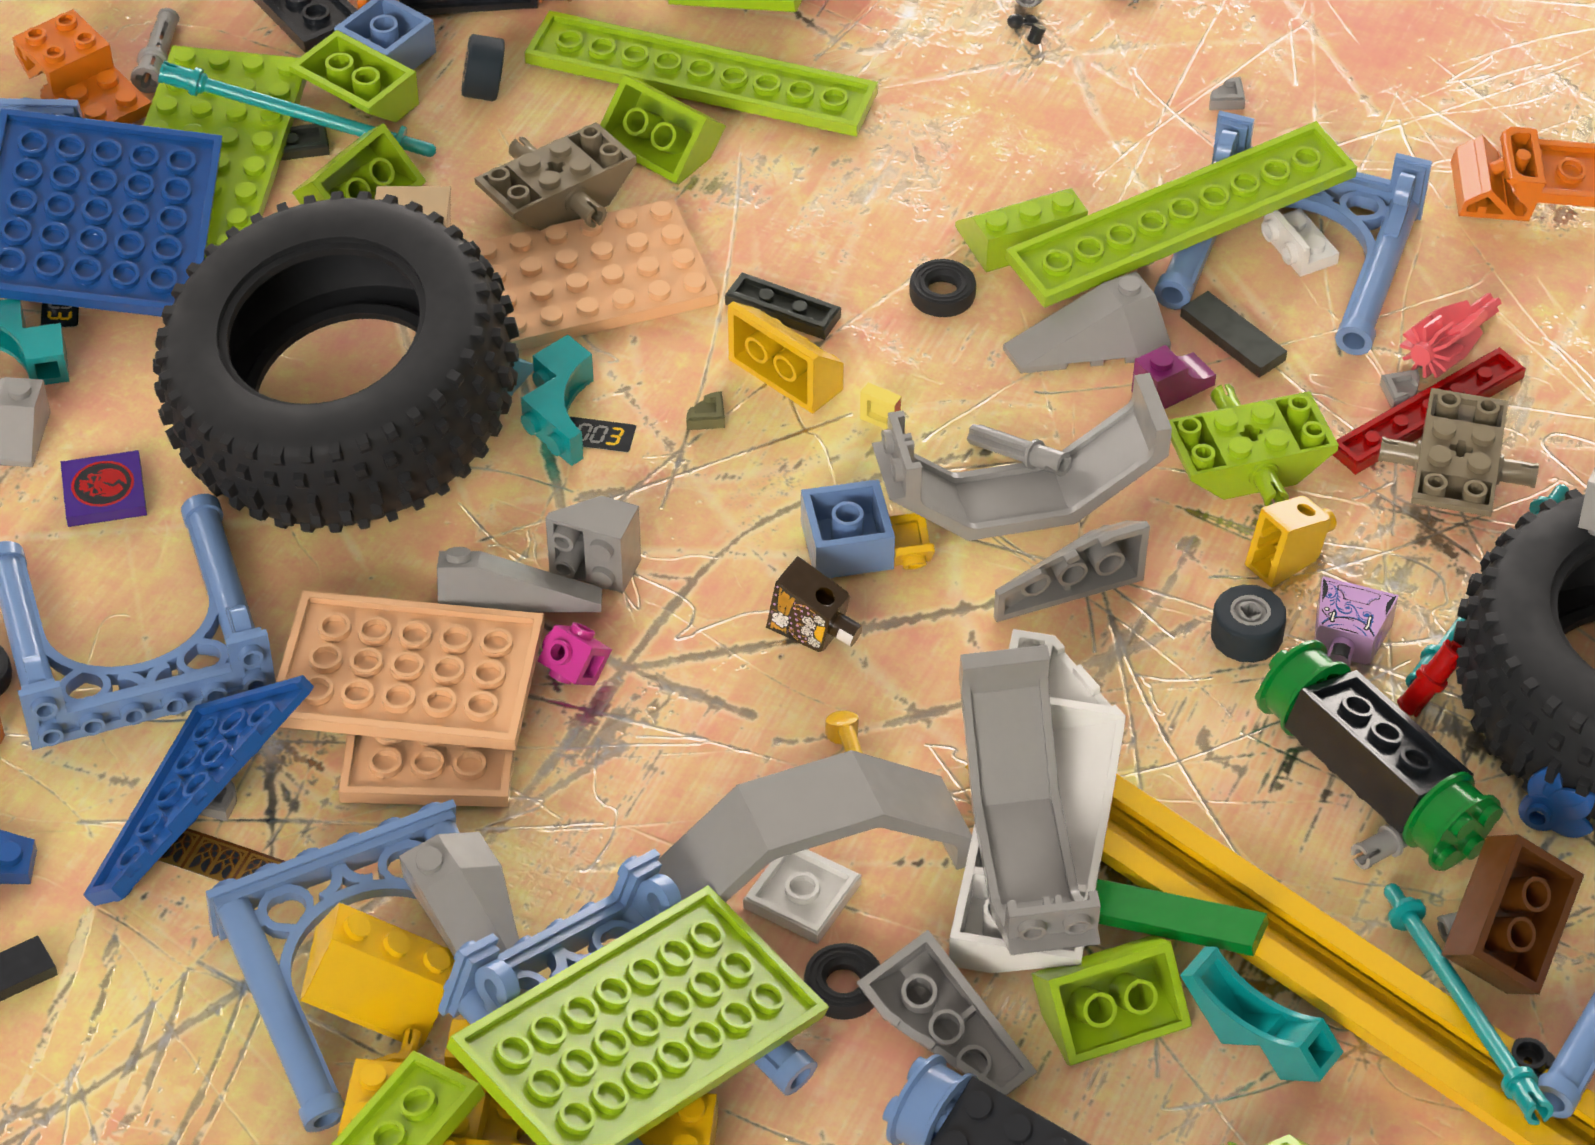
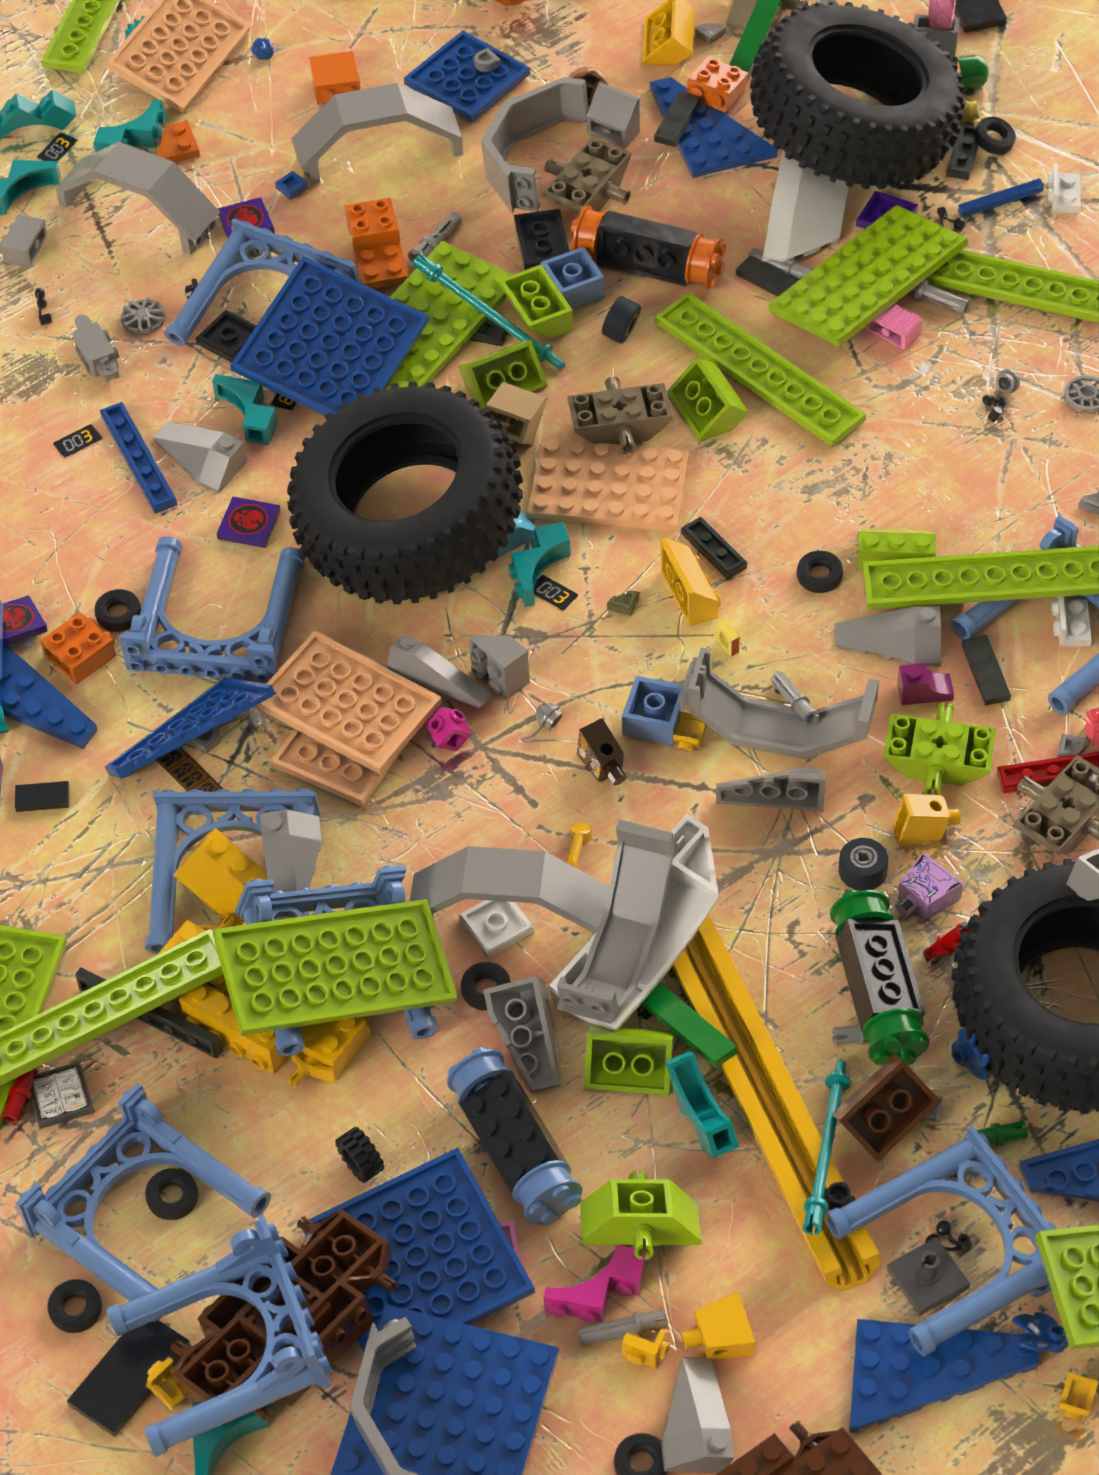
camera: 30 degrees right, 5 degrees up
none -> light grey plate [536,703,563,730]

